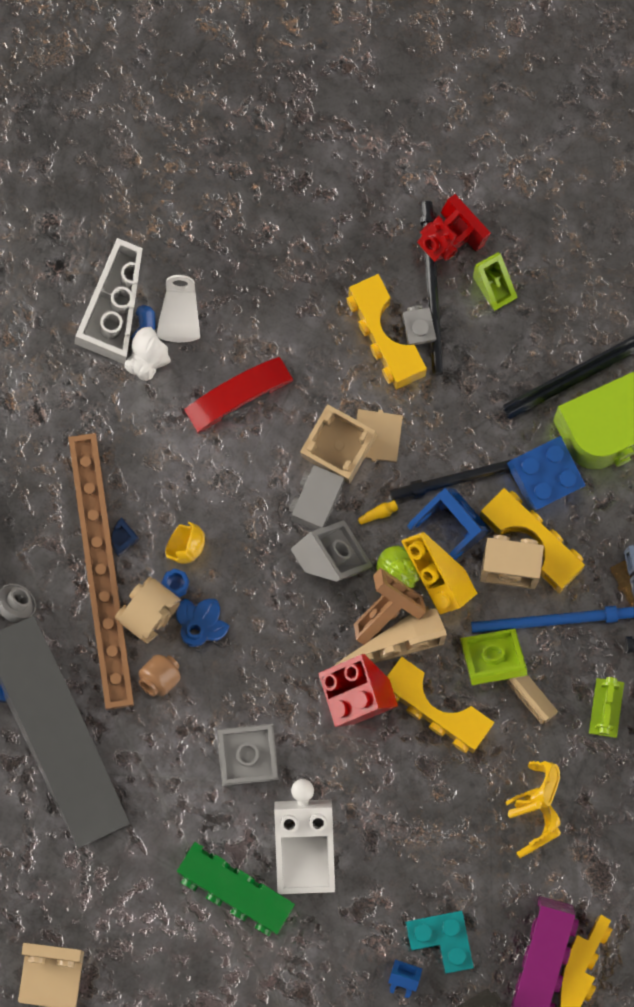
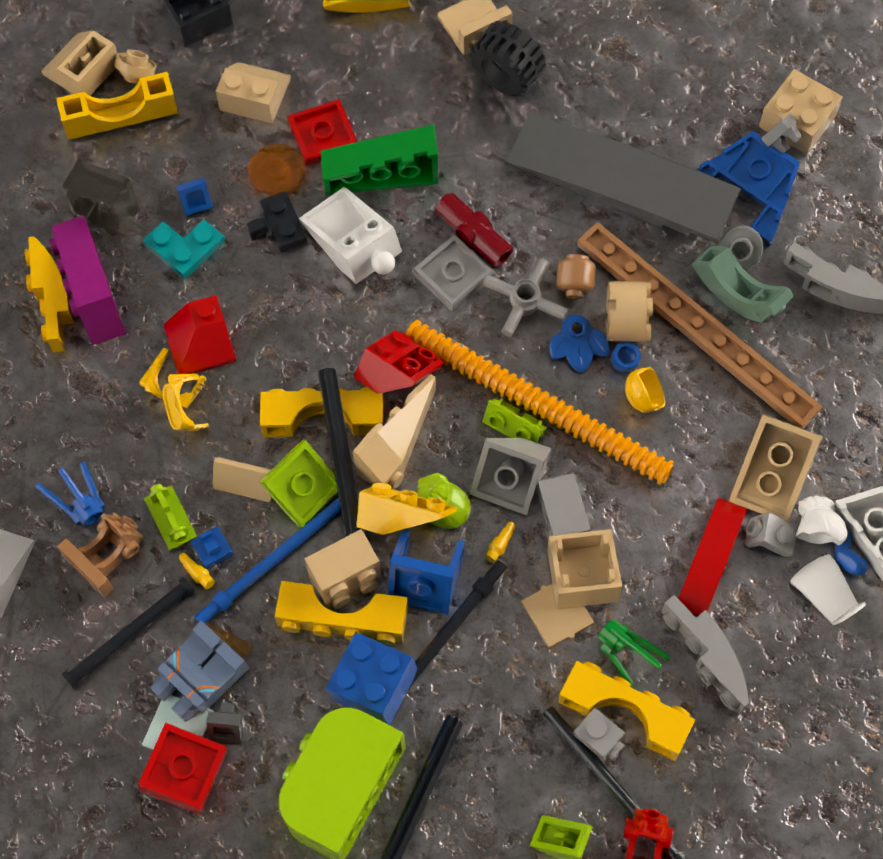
camera: 145 degrees right, 10 degrees down
dark blue tile [112,517,140,558] -> none
medium nougat bracket [354,568,426,645] -> none
none -> red slope [163,295,236,374]
none -> yellow piece [179,553,215,590]
none -> blue tile [191,526,234,570]
none -> black hinge [246,191,307,253]
none -> clear orange tile [248,144,306,197]
none -> red tile [287,99,358,166]
none -> black axle [318,368,363,537]
none -> light orange piece [405,320,674,485]
none -> dark red piece [435,193,513,268]
none -> black tyre [469,21,546,97]
none -> lime hinge [482,398,548,443]
none -> light grey bar [483,258,568,337]
none -> green plant [598,619,671,686]
none -> light grey slope [662,595,749,715]
none -> sand green arch [691,246,794,323]
none -> tan slope [729,414,823,521]
none -> light grey bracket [744,512,798,557]

